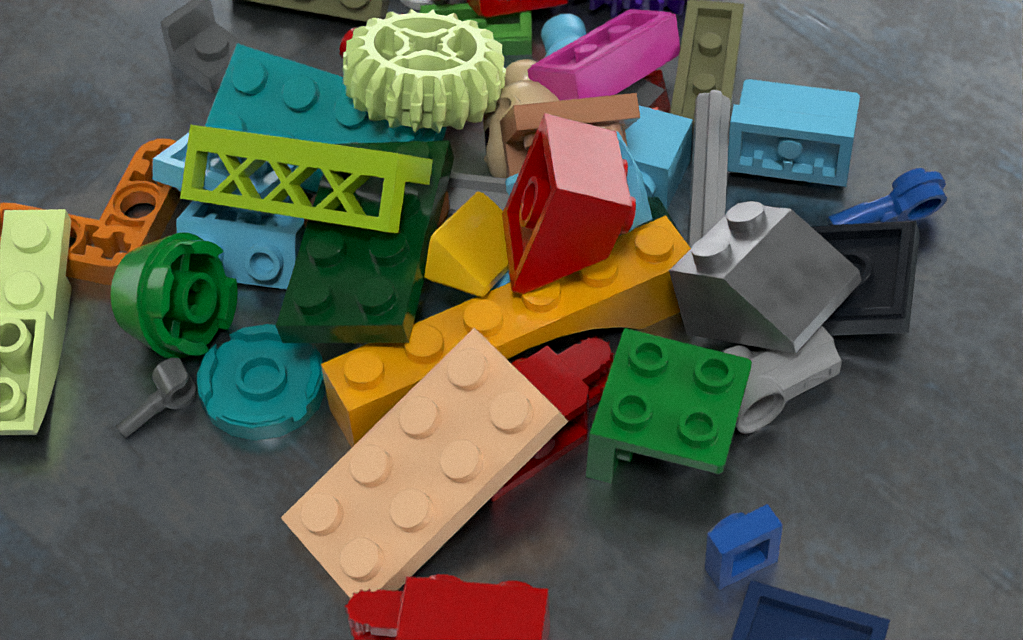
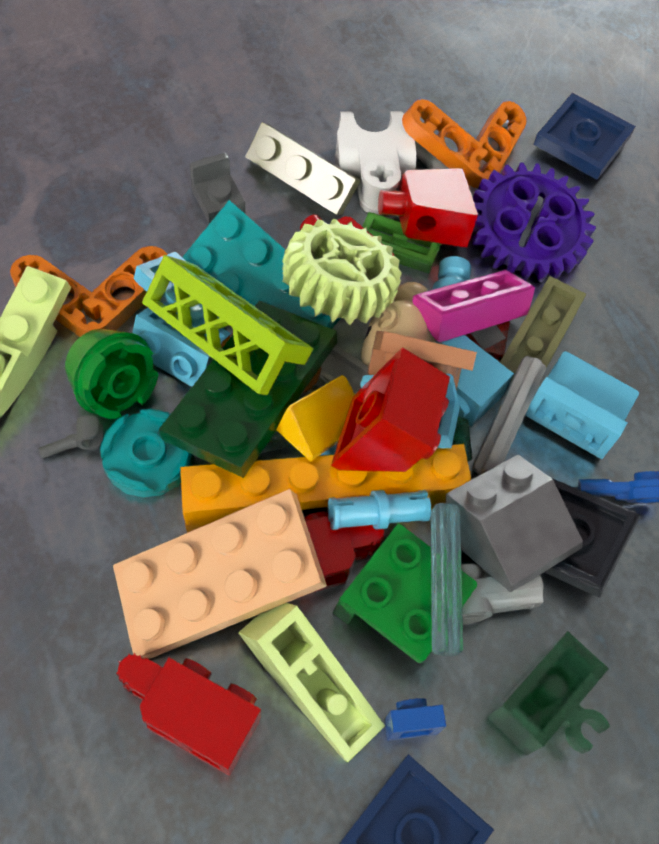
camera: 10 degrees right, 10 degrees up
none -> yellowish green slope [238,603,385,762]
none -> medium azure pin [328,490,431,530]
none -> clear light blue axle [431,503,463,657]
none -> clear green brick [488,631,610,755]

